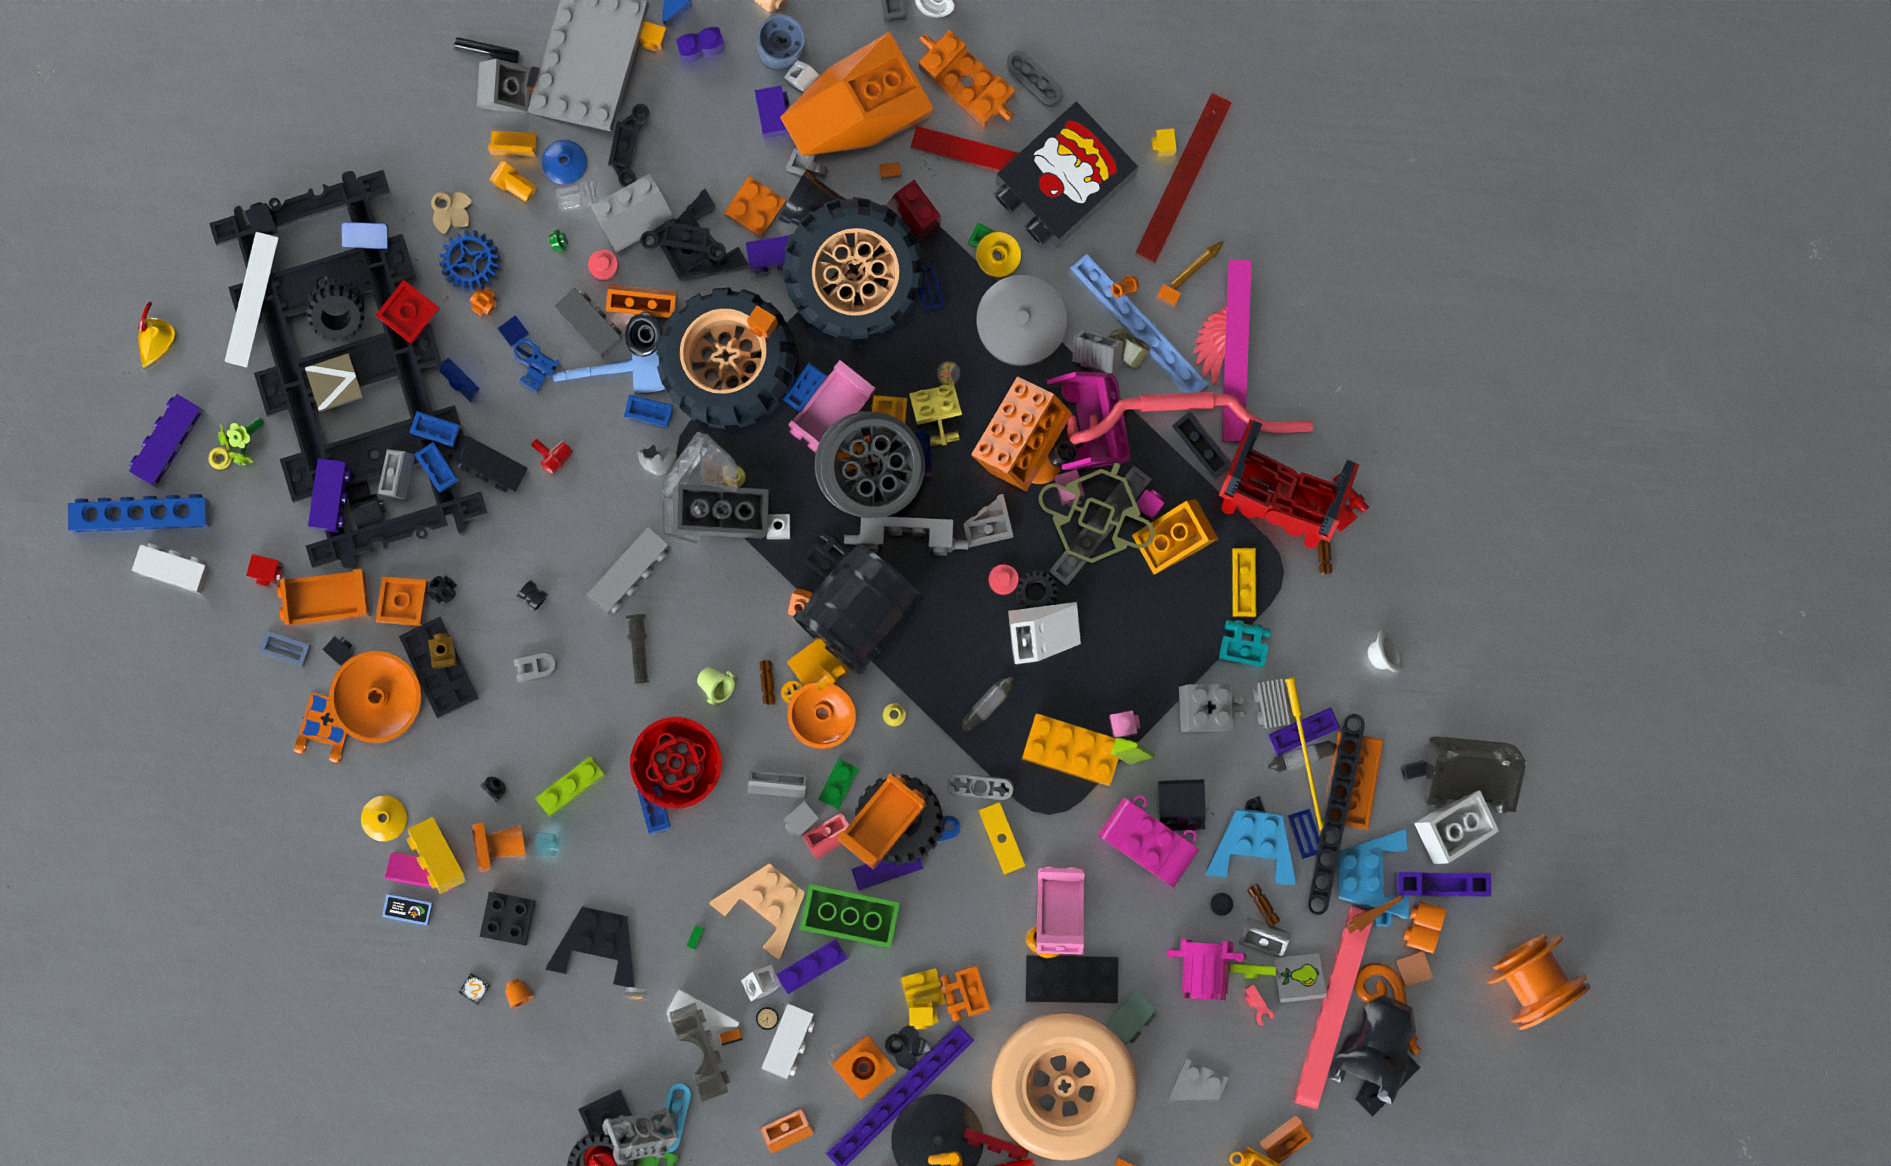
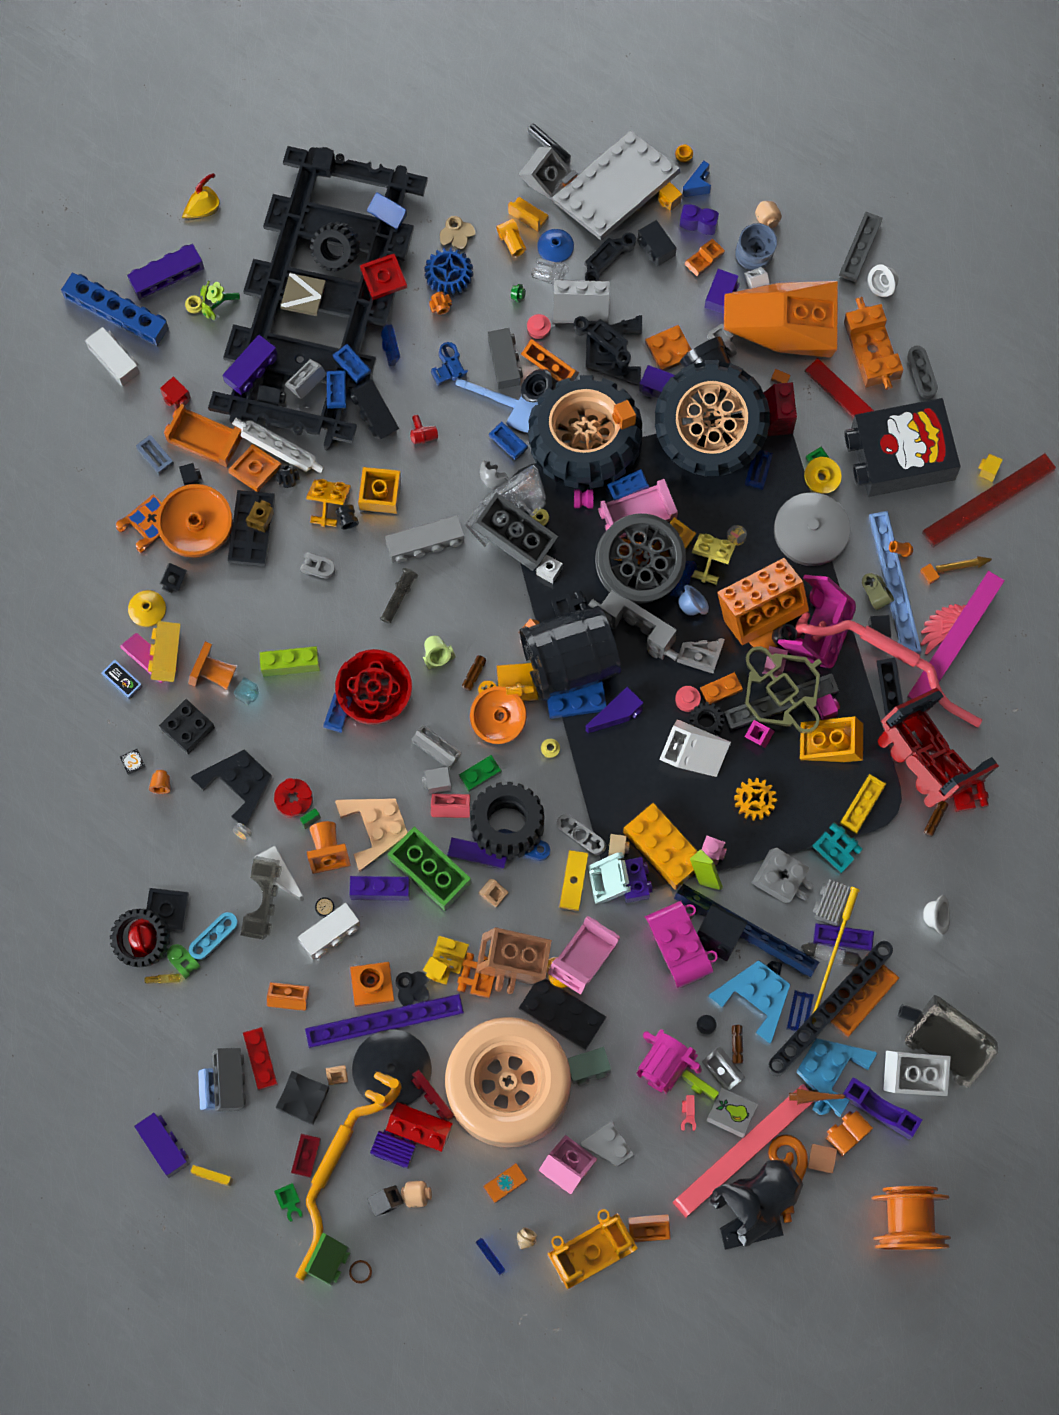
camera: 35 degrees right, 10 degrees down
white sticker [225,232,278,367] -> none
black plate [480,776,506,802] -> none
clear blue tile [497,315,529,348] -> none
light grey piece [602,1108,678,1165] -> none
orange piece [719,1028,743,1046] -> none
white brick [741,965,781,1001] -> none
orange panel [836,773,927,870] -> none
piece [962,676,1014,731] -> none
light grey brick [1072,330,1123,374] -> none
none -> black brick [159,563,187,593]
none -> white plate [232,418,324,474]
none -> red plate [274,778,313,818]
none -> light orange plate [306,479,351,527]
none -> orange plant [307,821,351,874]
none -> light orange brick [358,467,401,514]
none -> nougat piece [476,927,552,994]
none -> light nougat slope [479,879,509,907]
none -> bright pink slope [539,1135,597,1194]
none -> blue wing [547,682,606,719]
none -> dark pink wheel [574,490,593,508]
none -> dark purple slope [586,687,643,733]
none -> light aqua container [588,852,631,904]
none -> tan plate [608,834,630,859]
none -> dark purple brick [624,857,652,903]
none -> black brick [637,220,677,266]
none -> dark blue plate [674,884,820,977]
none -> light blue hat [679,585,709,615]
none -> orange slope [684,239,725,276]
none -> orange plate [700,672,743,705]
none -> light orange gear [734,778,777,821]
none -> dark pink plate [745,720,775,748]
none -> black brick [868,615,891,638]

